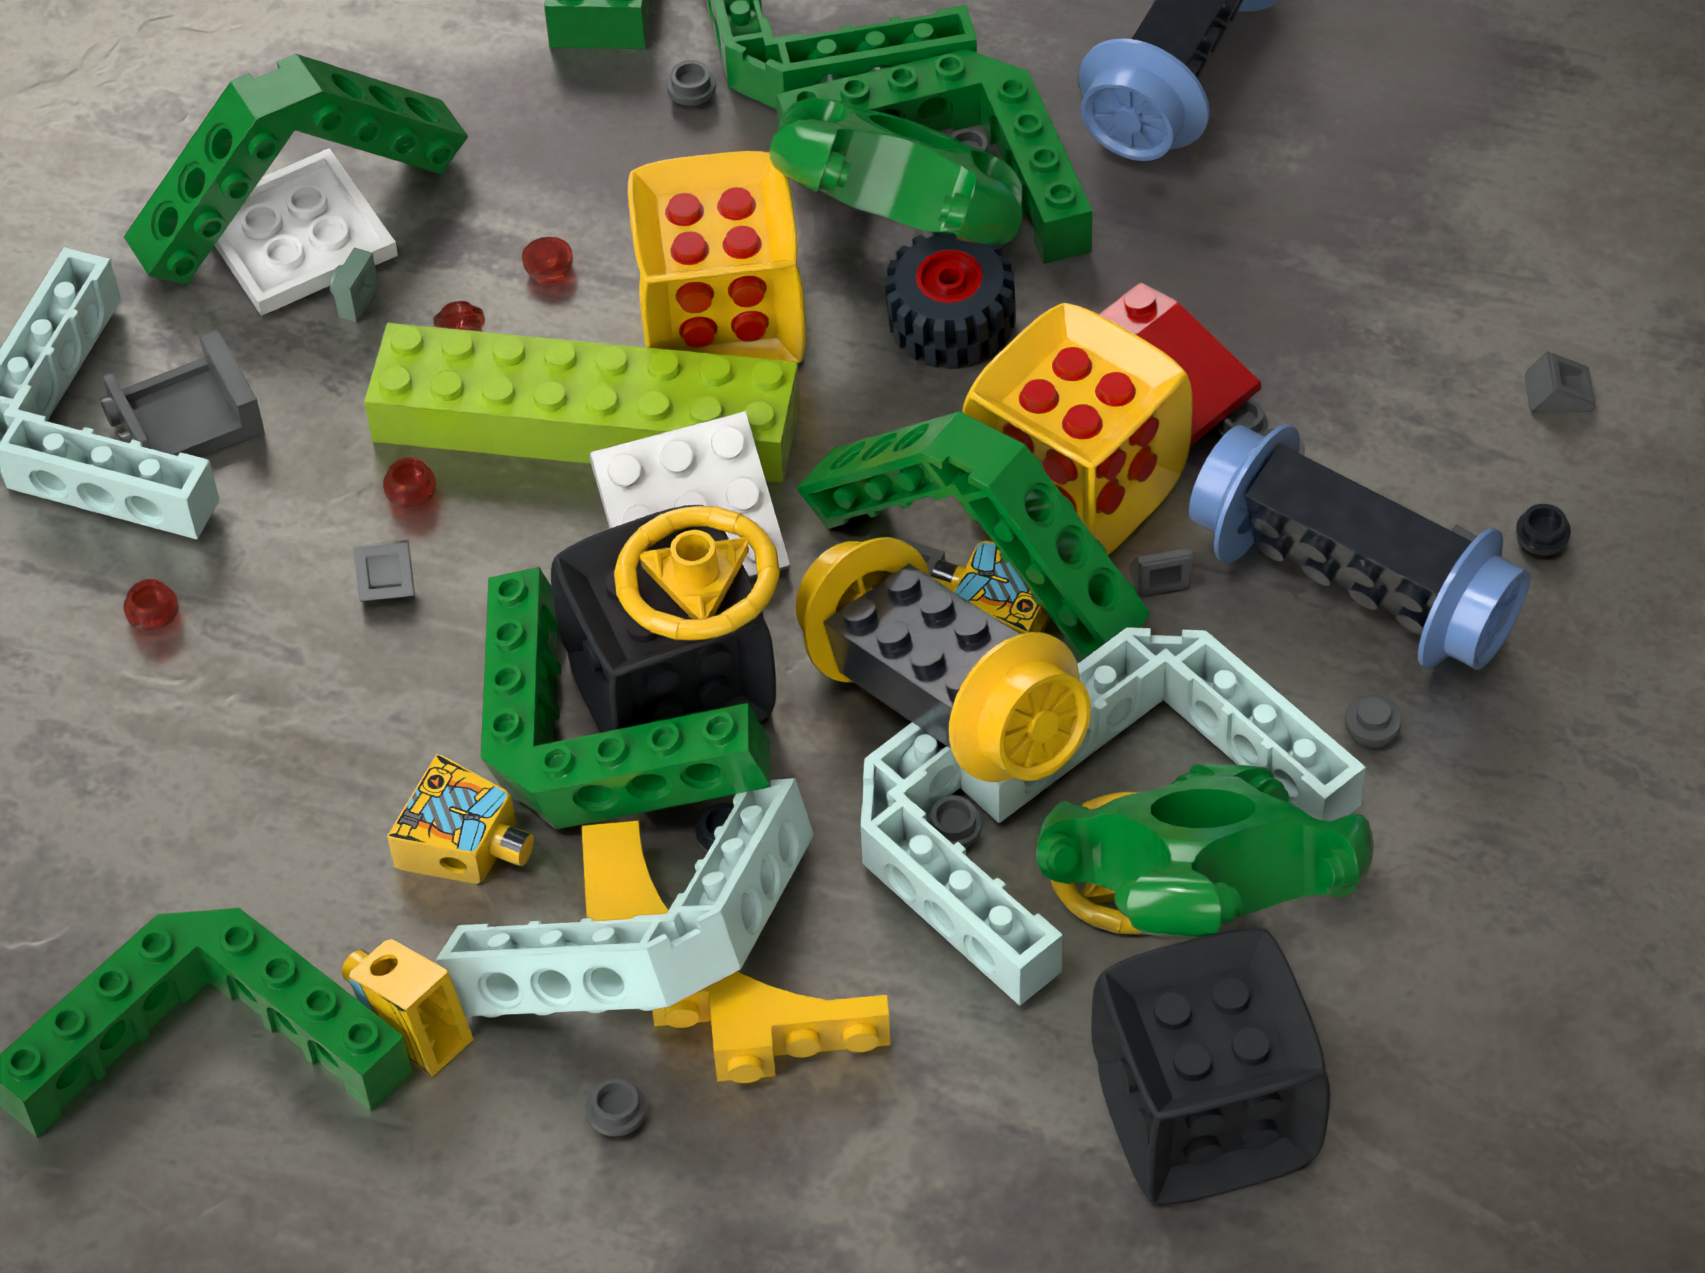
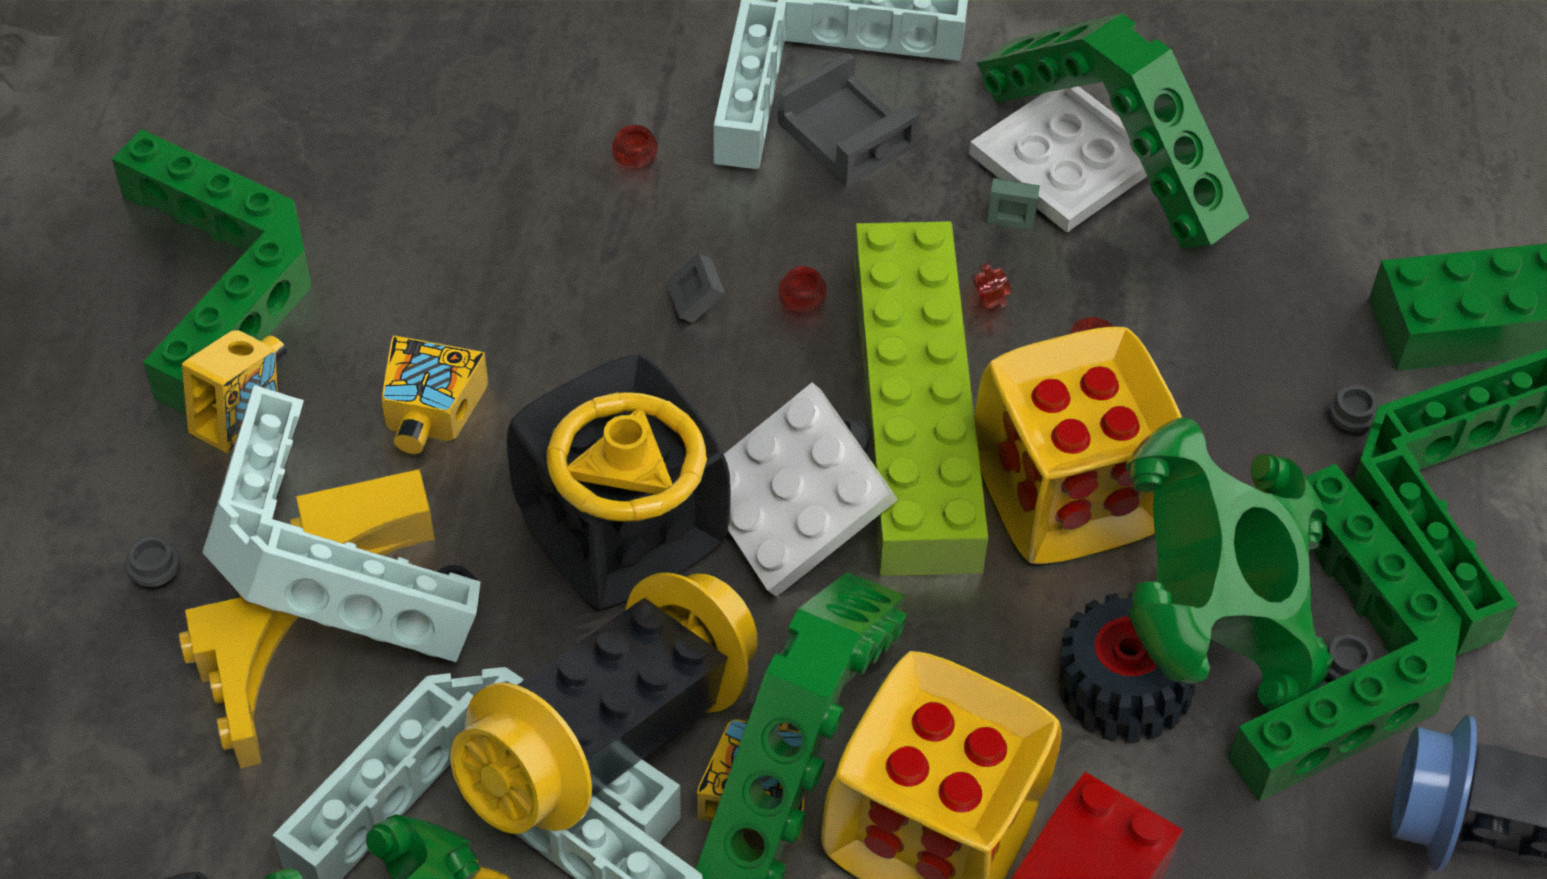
camera: 75 degrees right, 0 degrees up
green brick [480,567,771,829] -> none

